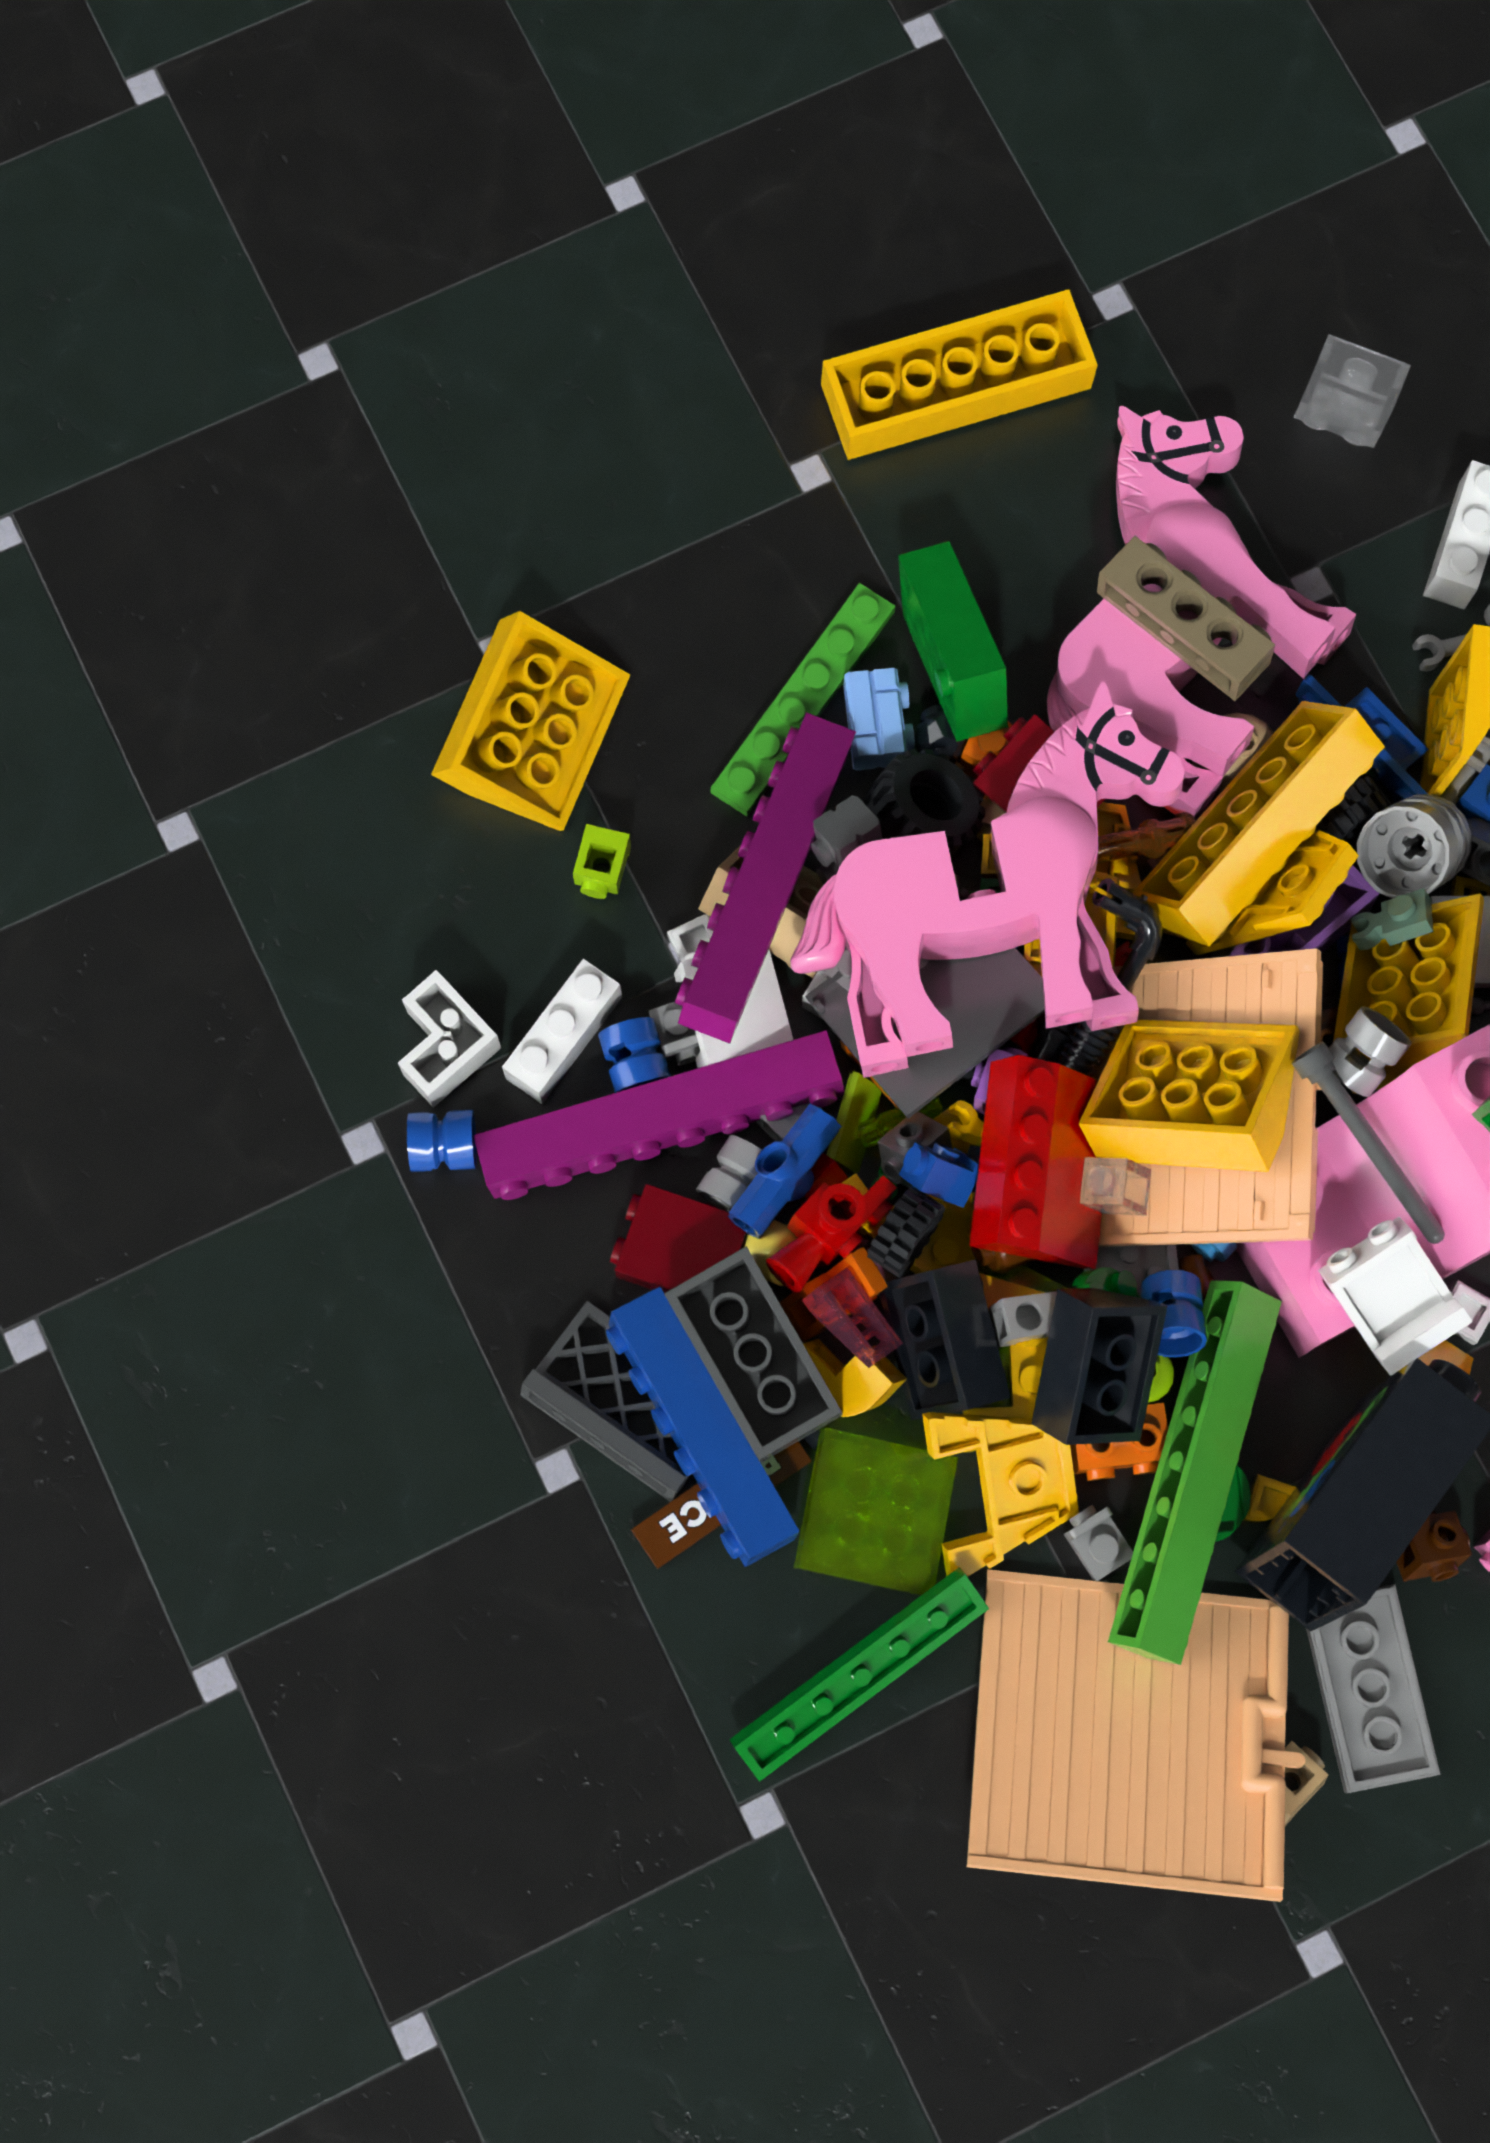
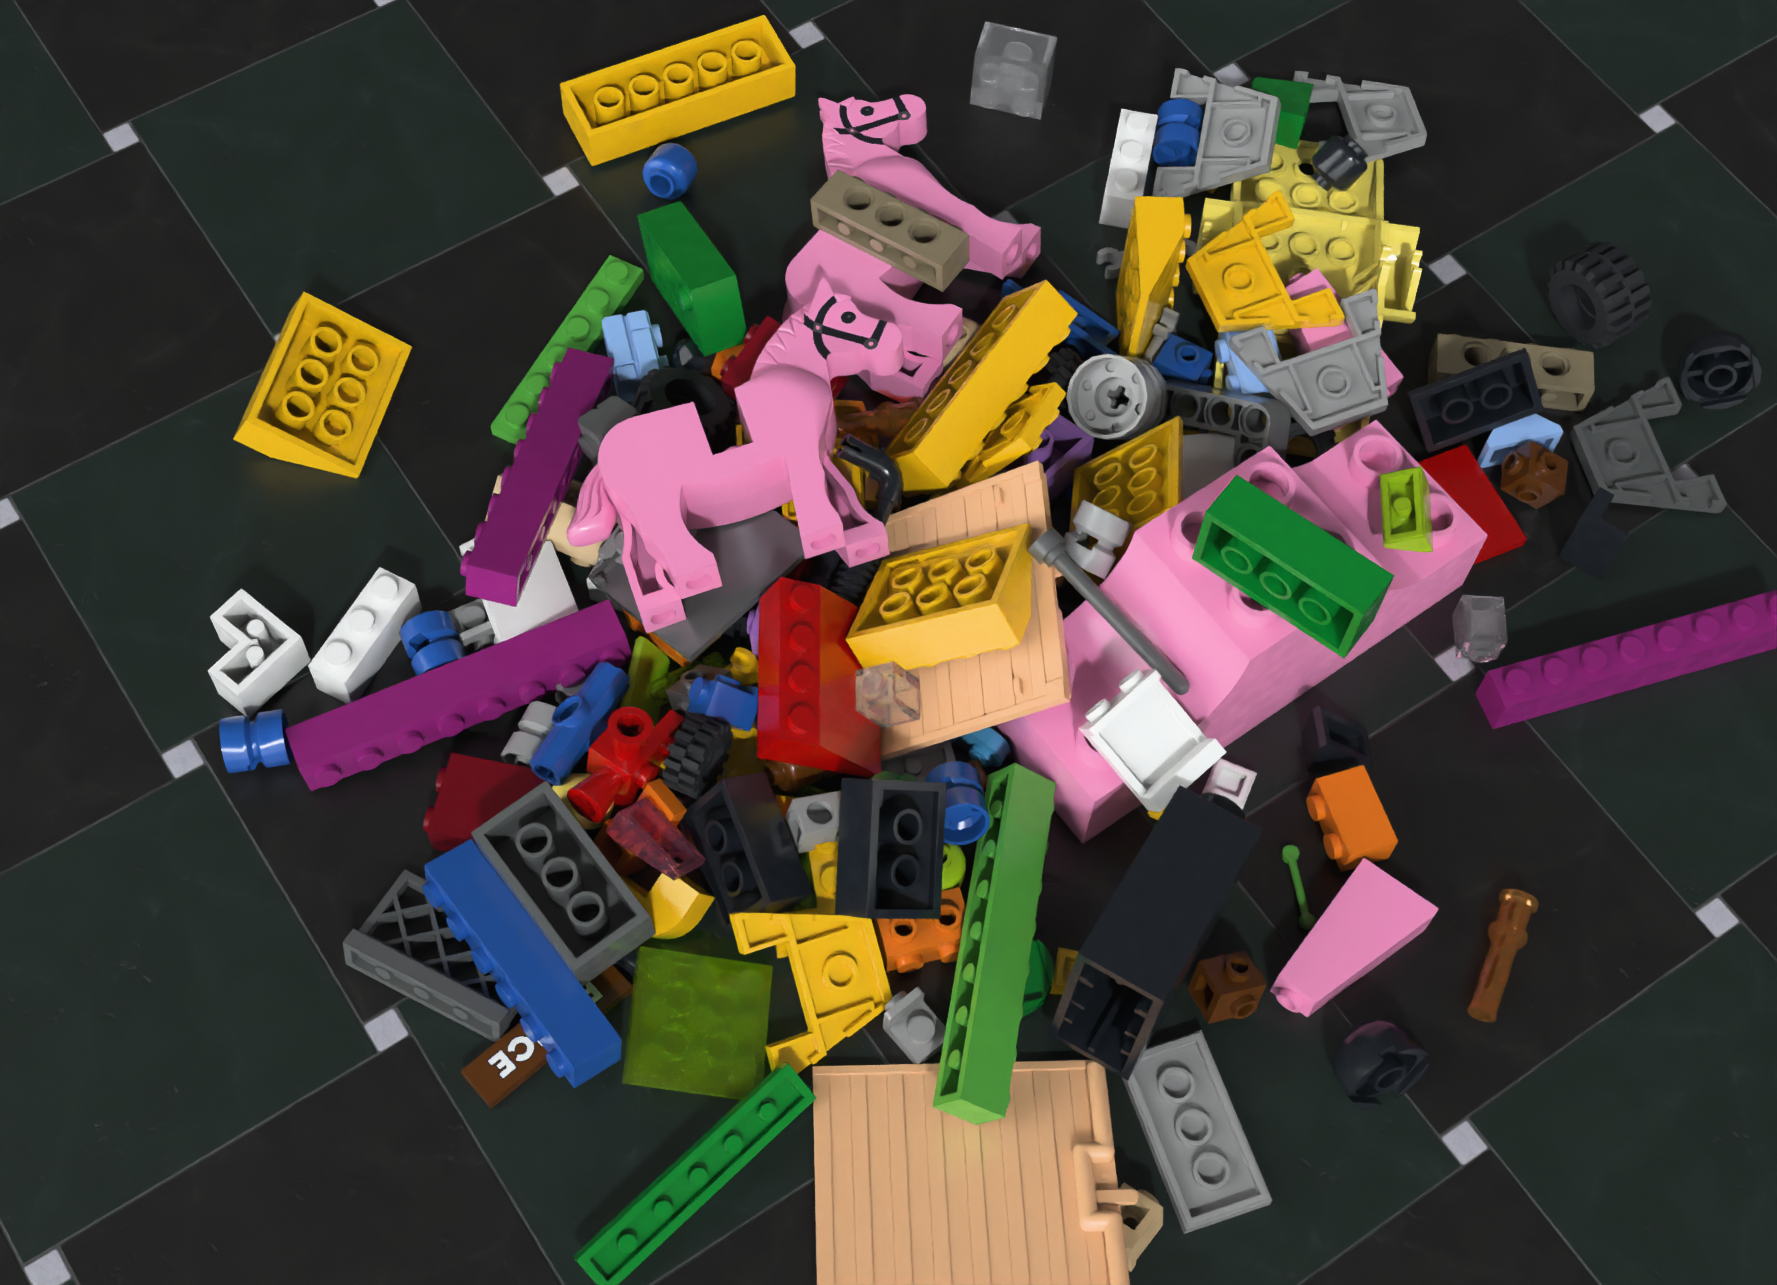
camera: 10 degrees left, 15 degrees down
lime brick [573,824,631,899] -> none
sand green plate [1351,888,1434,950] -> none
none -> blue head [642,143,698,200]

